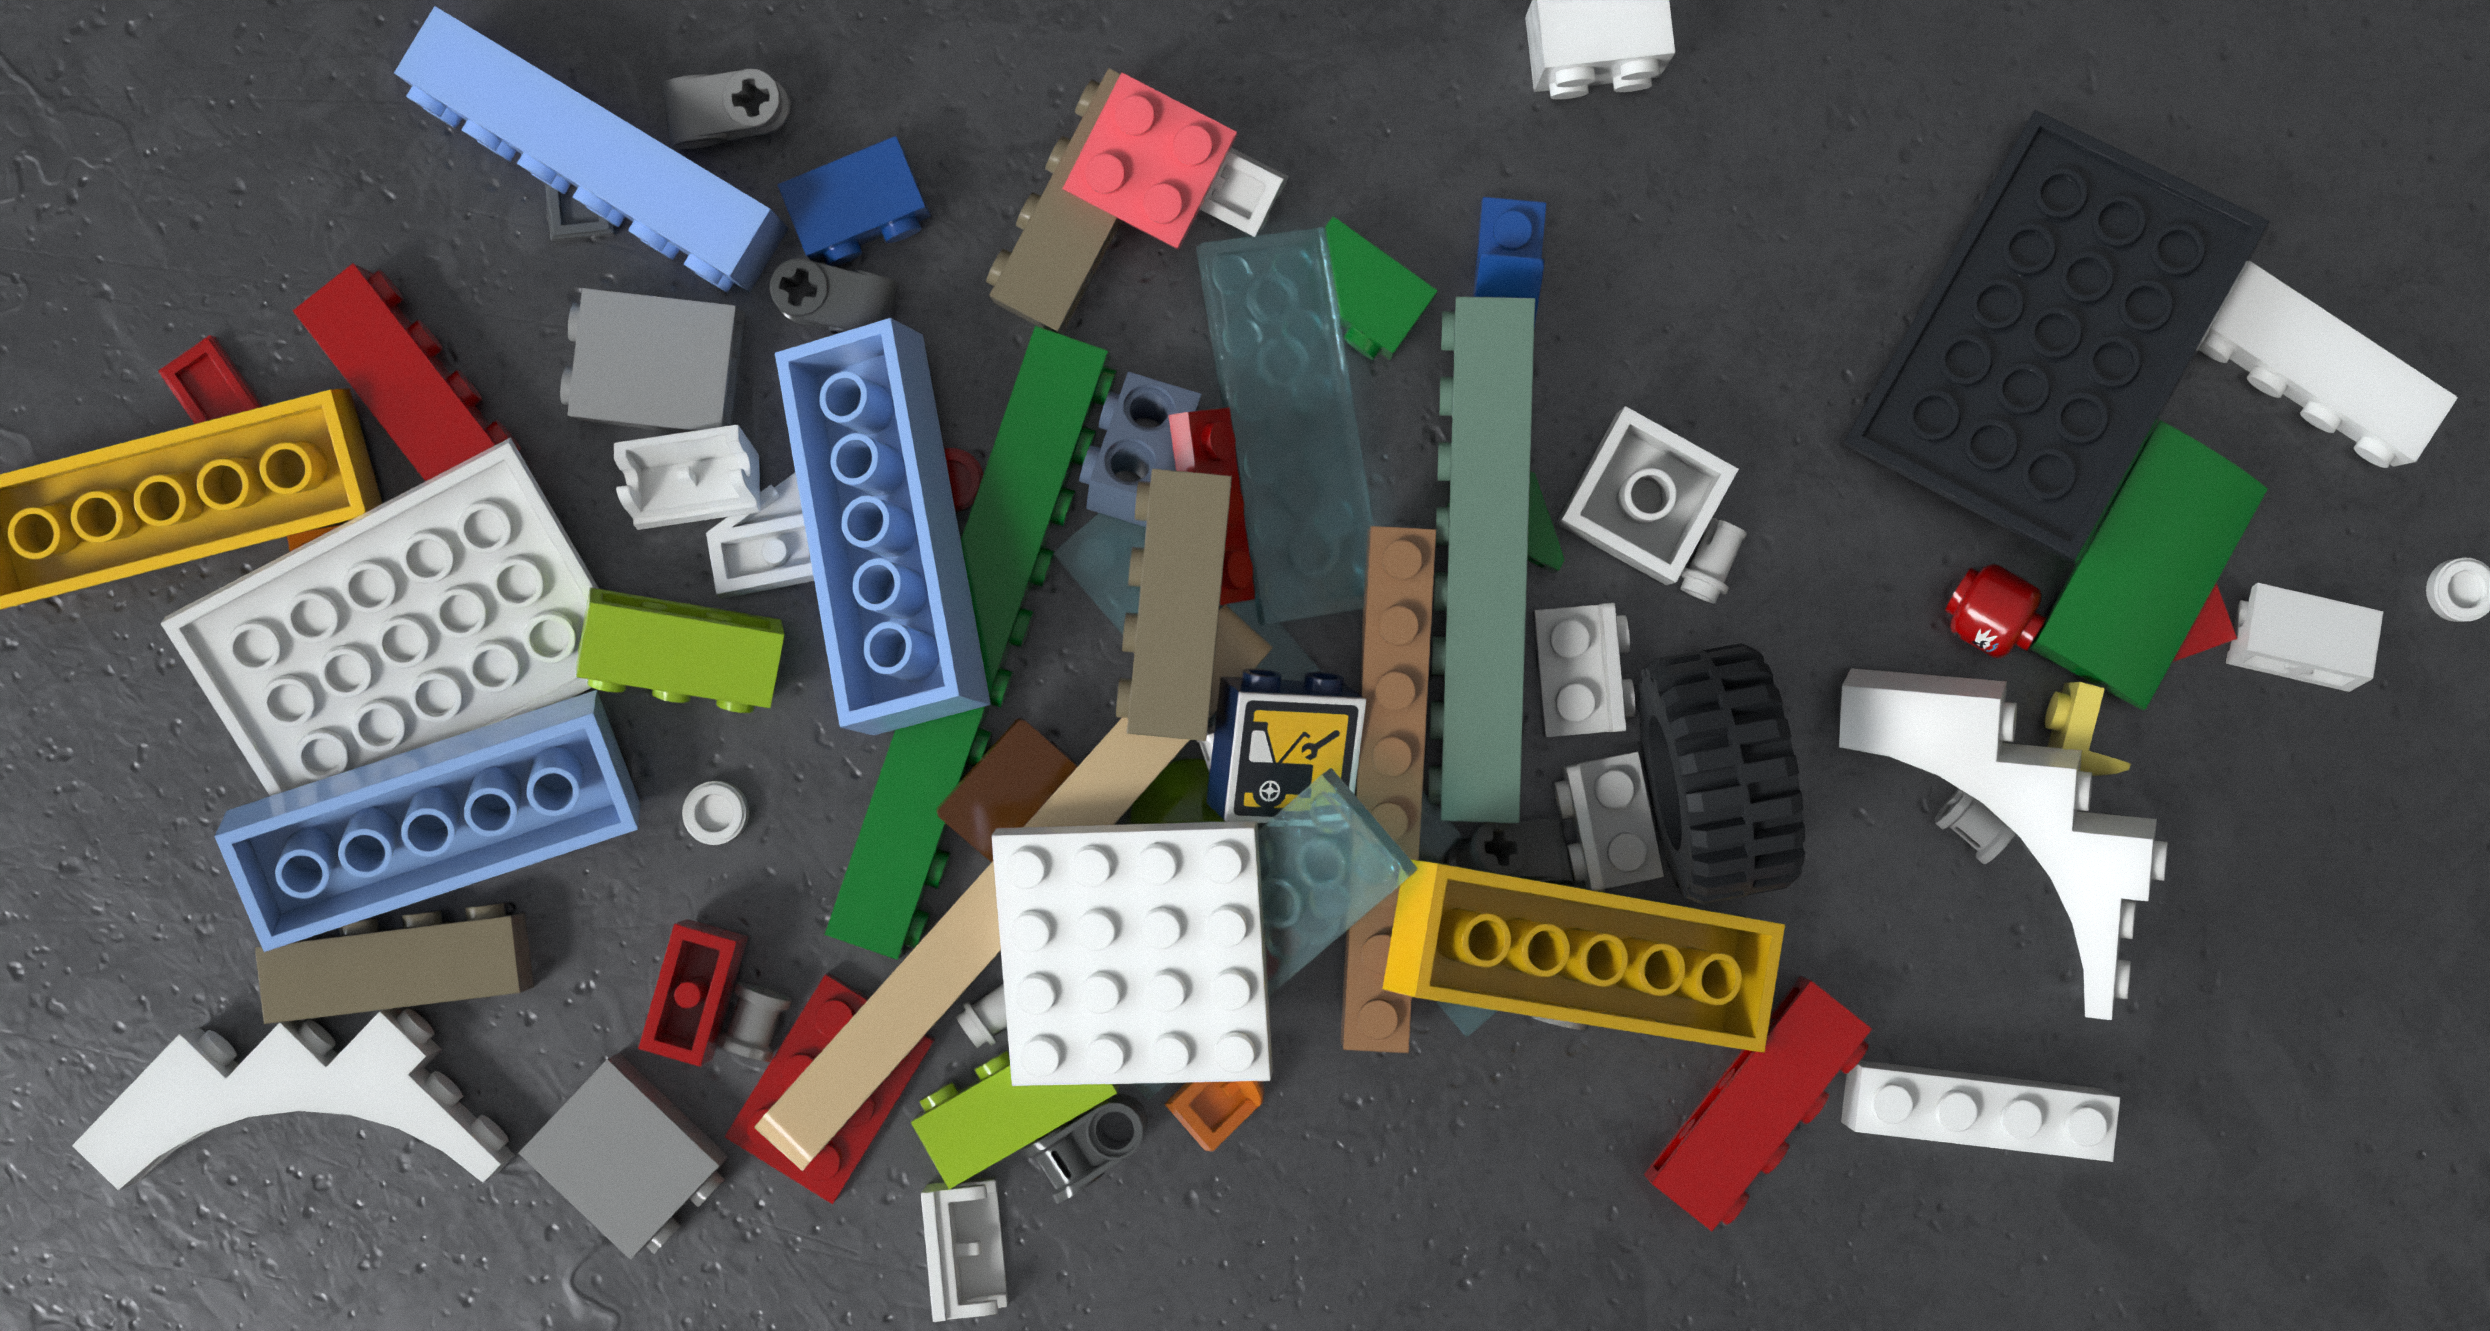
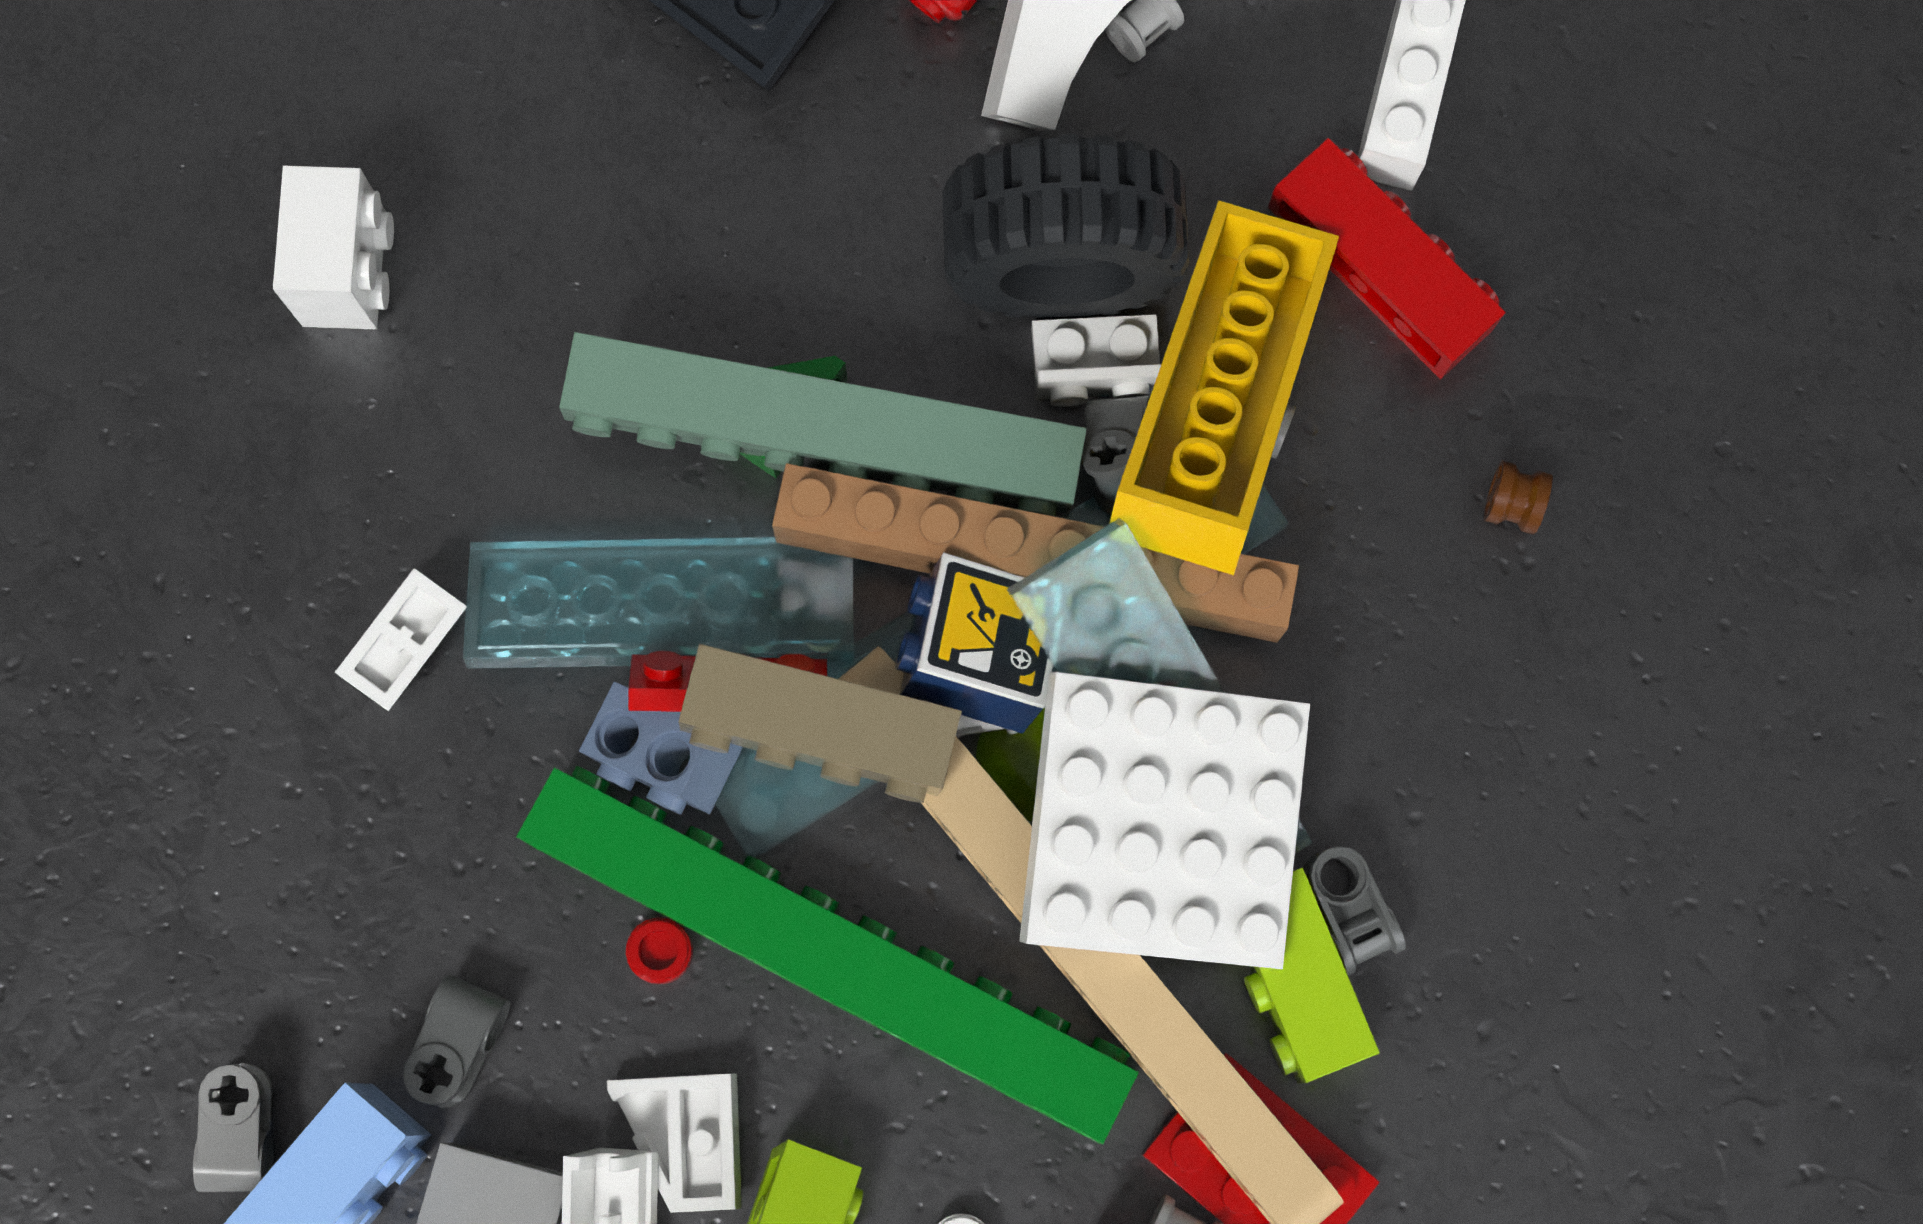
camera: 85 degrees left, 10 degrees down
light blue brick [775,318,991,735] -> none
blue brick [777,136,932,267] -> none
white hinge [921,1177,1009,1322] -> none
reddish brown panel [937,718,1078,863] -> none
white pin [956,983,1007,1048] -> none
dark tan brick [986,68,1123,335] -> none
coral plate [1062,72,1238,250] -> none
orange plate [1164,1081,1265,1151] -> none
green slope [1324,216,1438,360] -> none
blue slope [1473,197,1546,329] -> none
white bracket [1532,603,1635,737] -> none
white brick [1555,406,1739,585] -> none
white pin [1680,518,1747,603] -> none
none -> reddish brown wheel [1484,460,1553,535]

